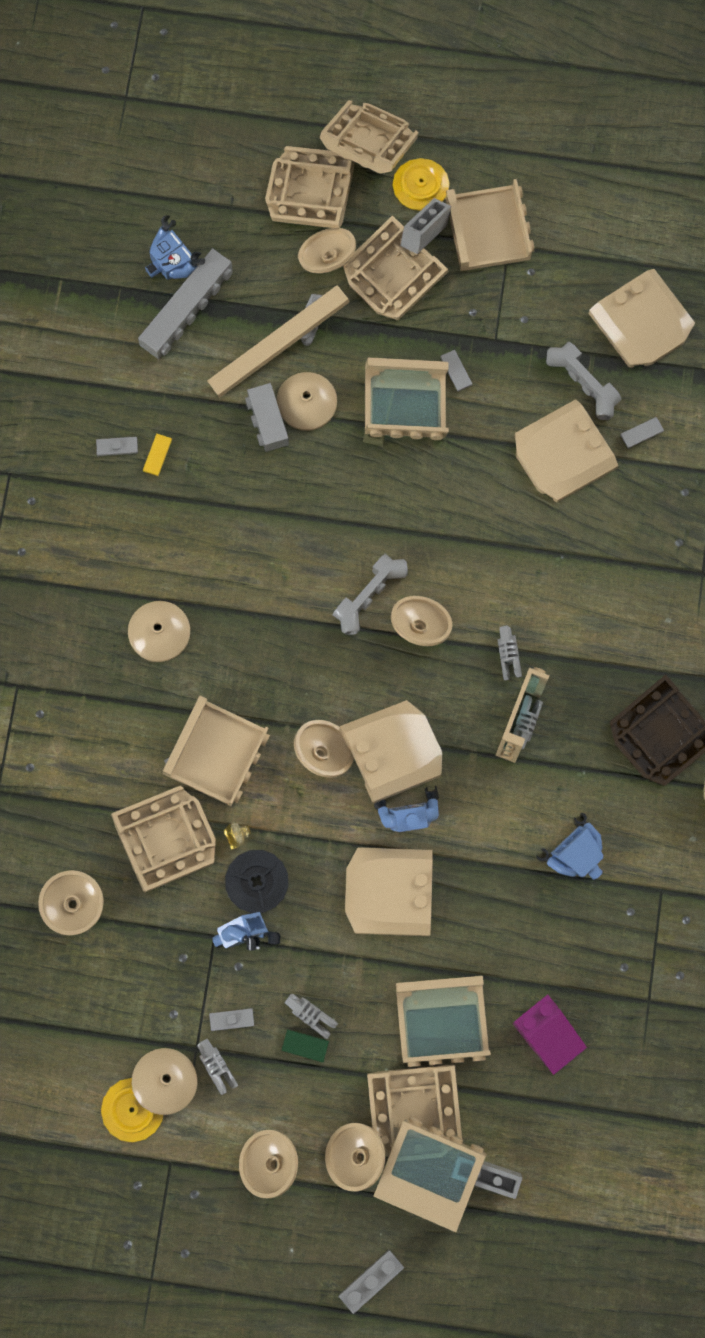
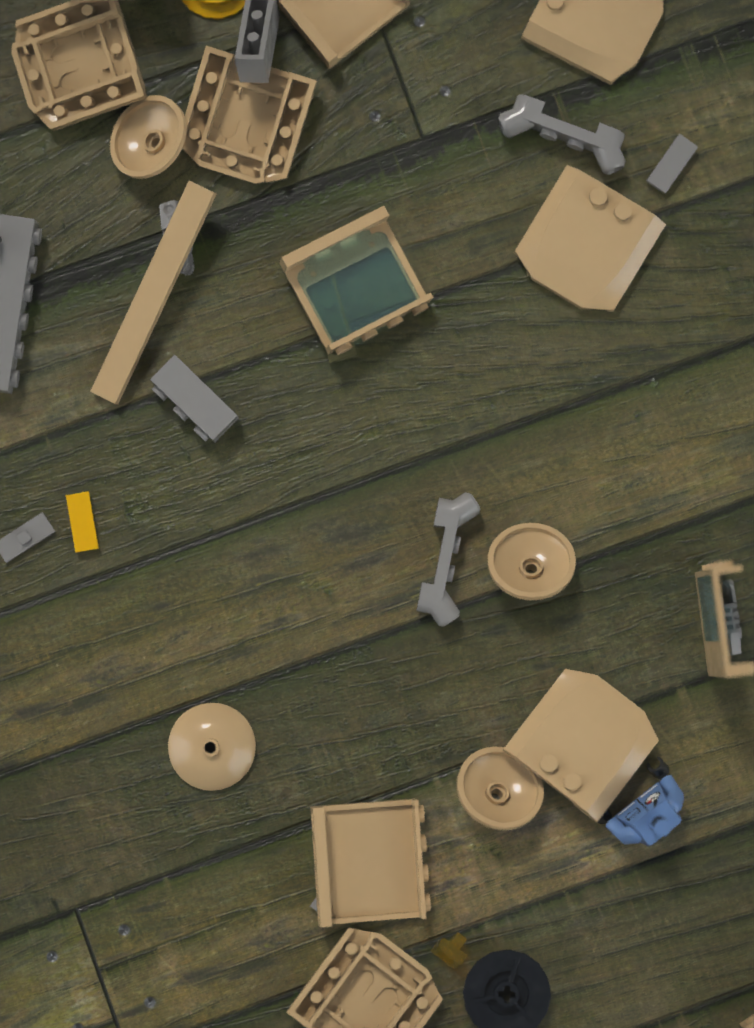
camera: 30 degrees left, 10 degrees up
tan dish [276,372,337,431] -> none
tan wedge [345,848,432,936] -> none
light grey piece [440,350,472,392] -> none
light grey hinge [498,626,522,680] -> none

